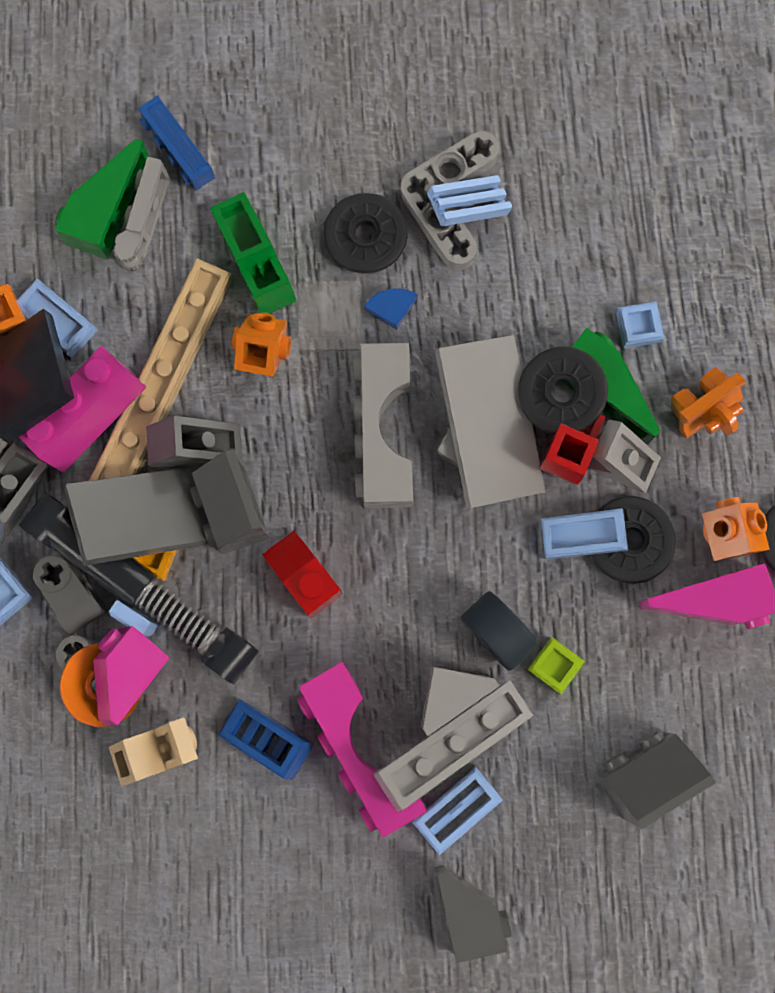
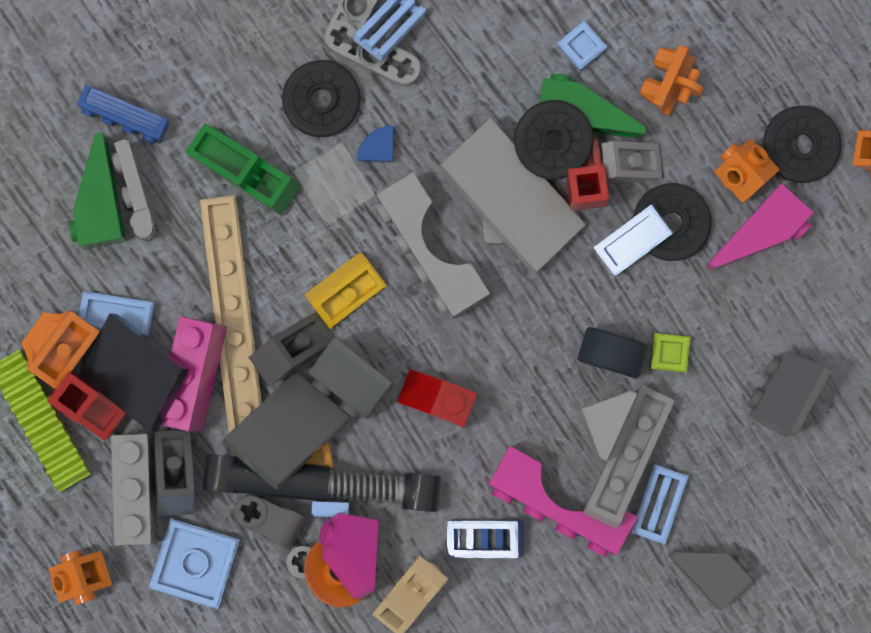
camera: 30 degrees left, 5 degrees up
orange brick [232,313,292,377] -> none
none -> yellow slope [305,252,387,329]

